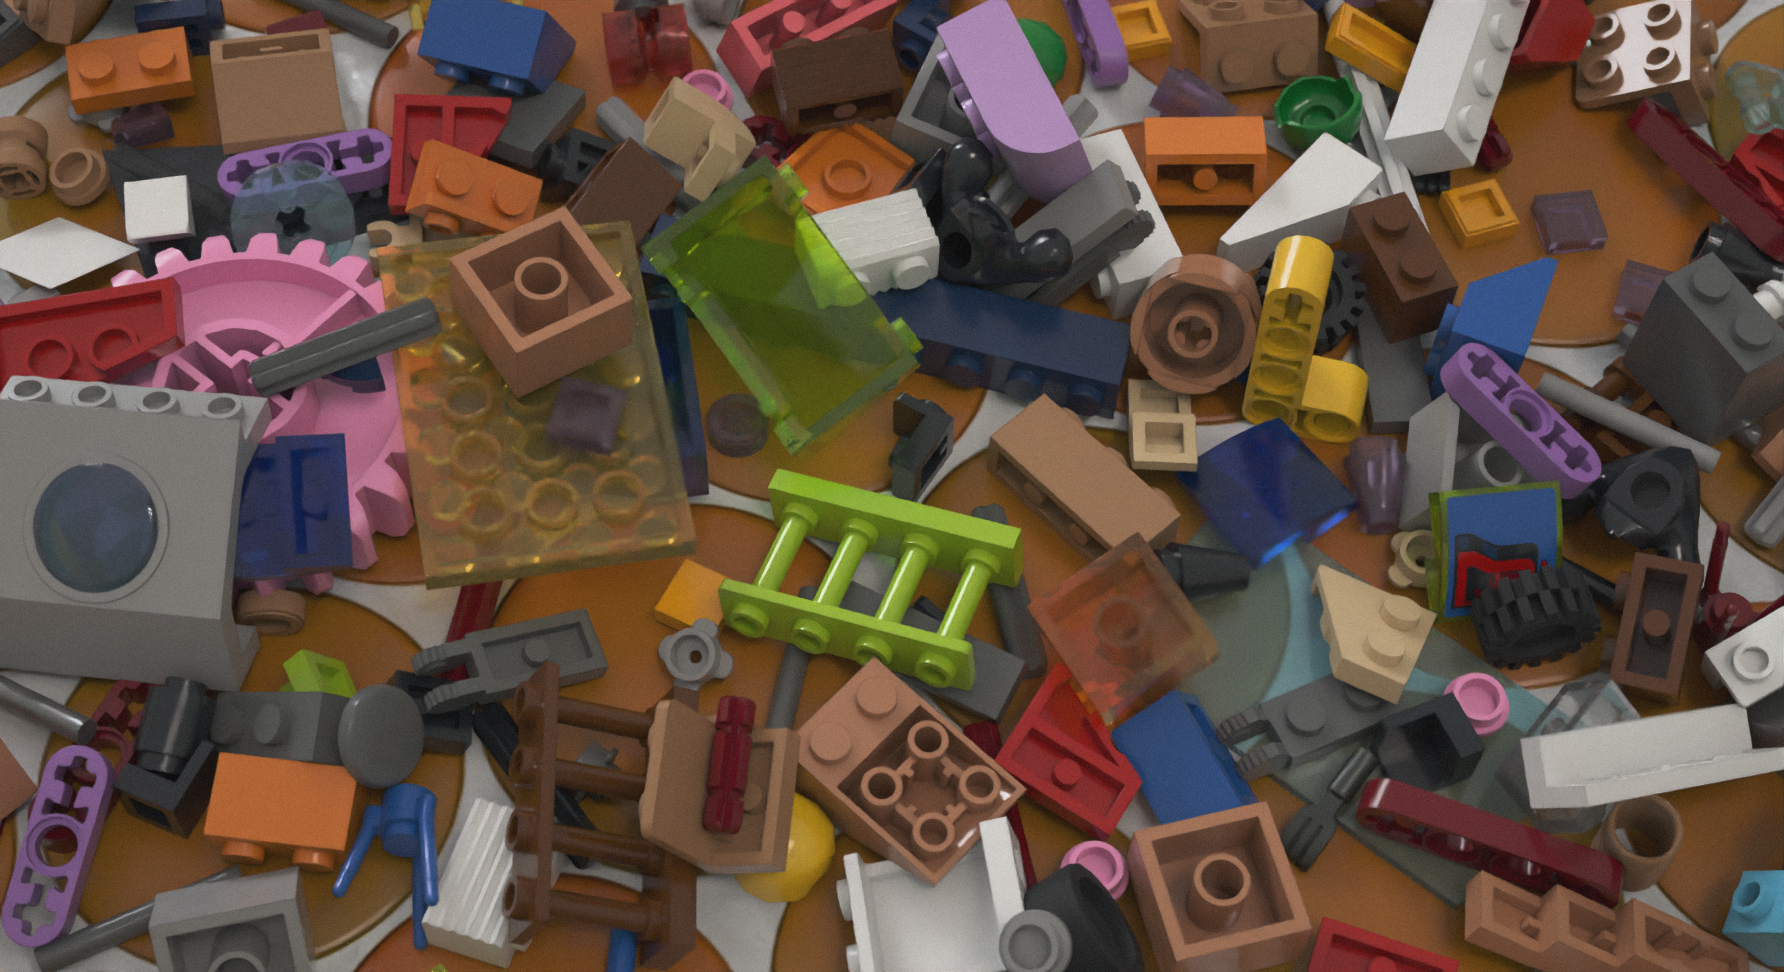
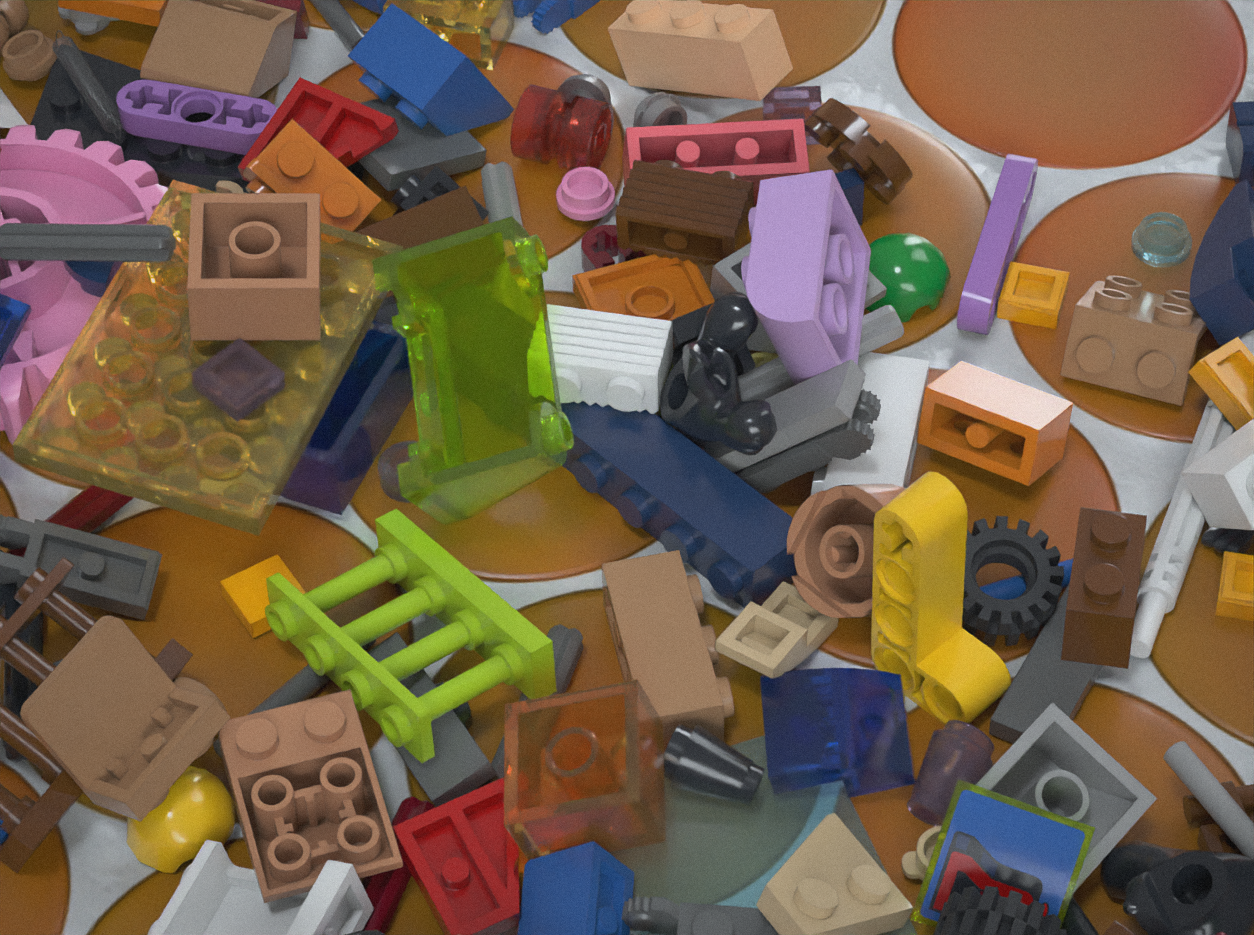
camera: 35 degrees right, 10 degrees down
tile [111,101,175,153] -> none
white slope [124,175,196,244] -> none
clear light blue plate [231,159,356,266] -> none
tan brick [643,76,756,203] -> none
light grey plate [659,618,734,691] -> none
dark red axle [703,696,756,835] -> none
black bracket [888,392,954,503] -> none
cone [1149,65,1239,117] -> none
white slope [1216,132,1383,272] -> none
green hair [1273,75,1363,153] -> none
blue slope [1423,257,1559,401] -> none
medium lavender beam [1440,343,1601,499] -> none

